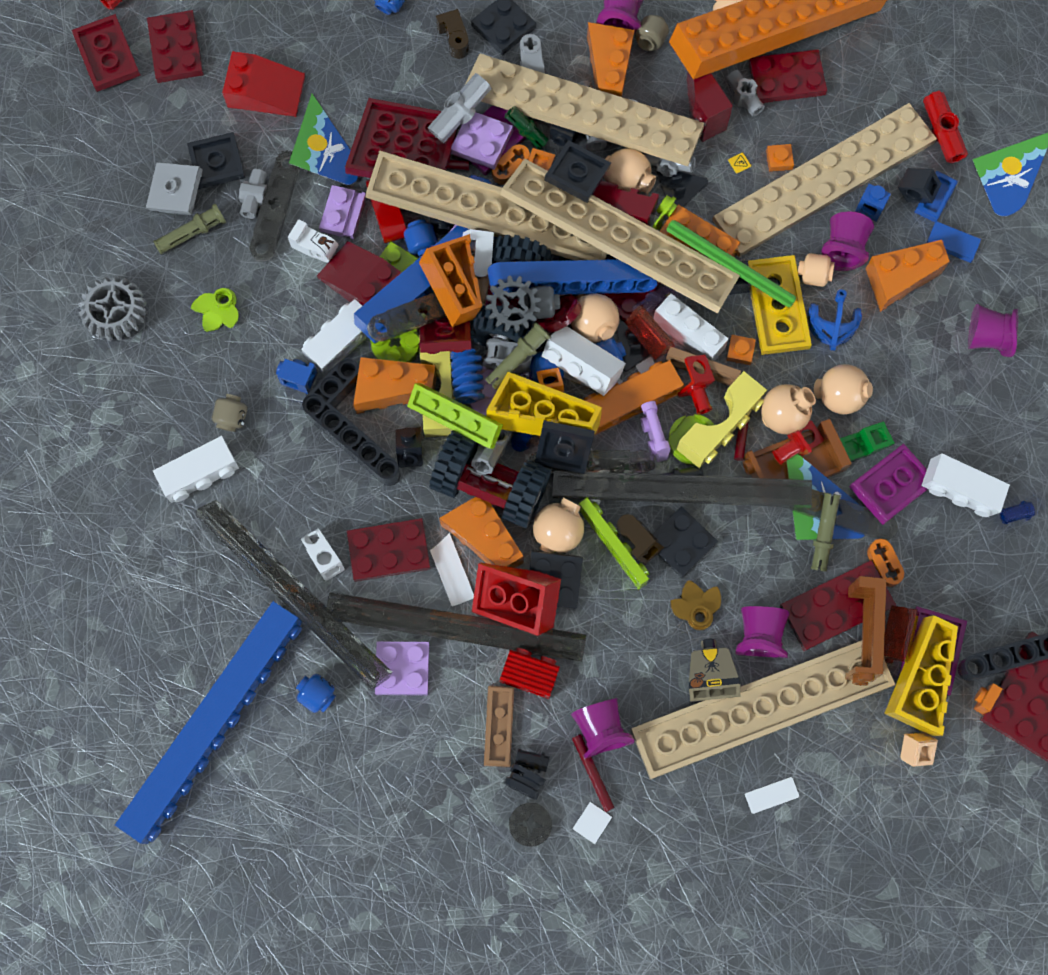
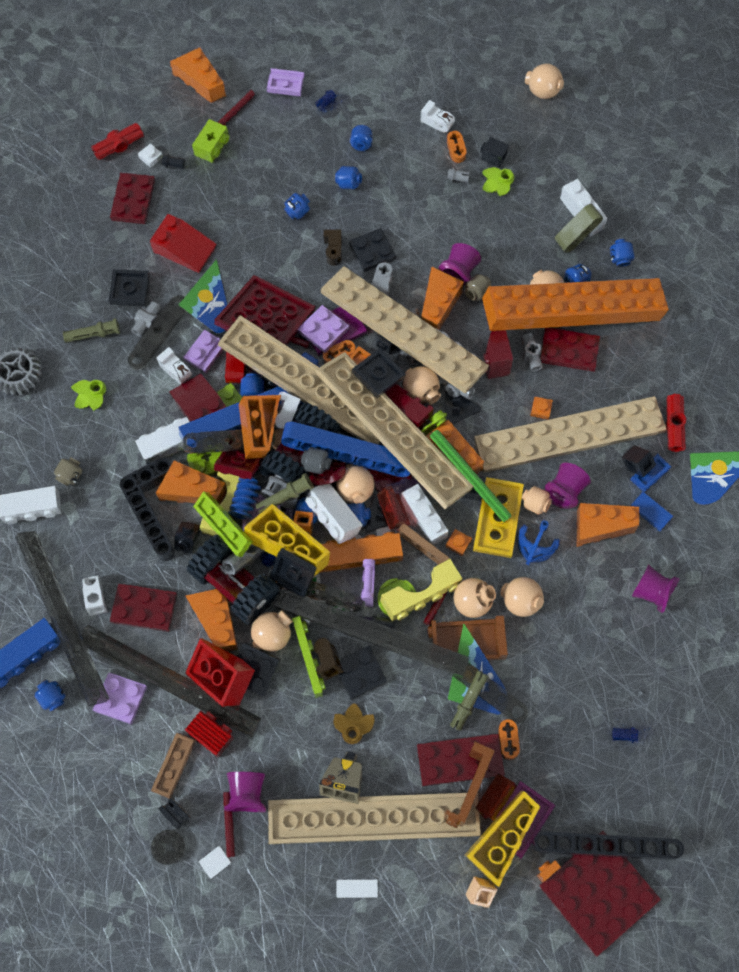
camera: 20 degrees right, 5 degrees down
dark red plate [71,14,141,92] -> none
light grey plate [146,162,203,215] -> none
blue brick [276,359,318,394] -> none
light grey piece [428,73,492,143] -> none
white sticker [430,533,474,606] -> none
dark grey gear [485,276,541,332] -> none
dark green pin [505,106,549,149] -> none
black pin [515,748,550,773] -> none
red bracket [677,355,715,415] -> none
yellow sticker [728,153,751,174] -> none
magenta hat [735,606,790,658] -> none
red bracket [772,420,824,465] -> none
green slope [840,421,895,462] -> none
magenta tile [849,443,928,525] -> none
blue brick [855,184,891,222] -> none
white brick [921,454,1010,517] -> none

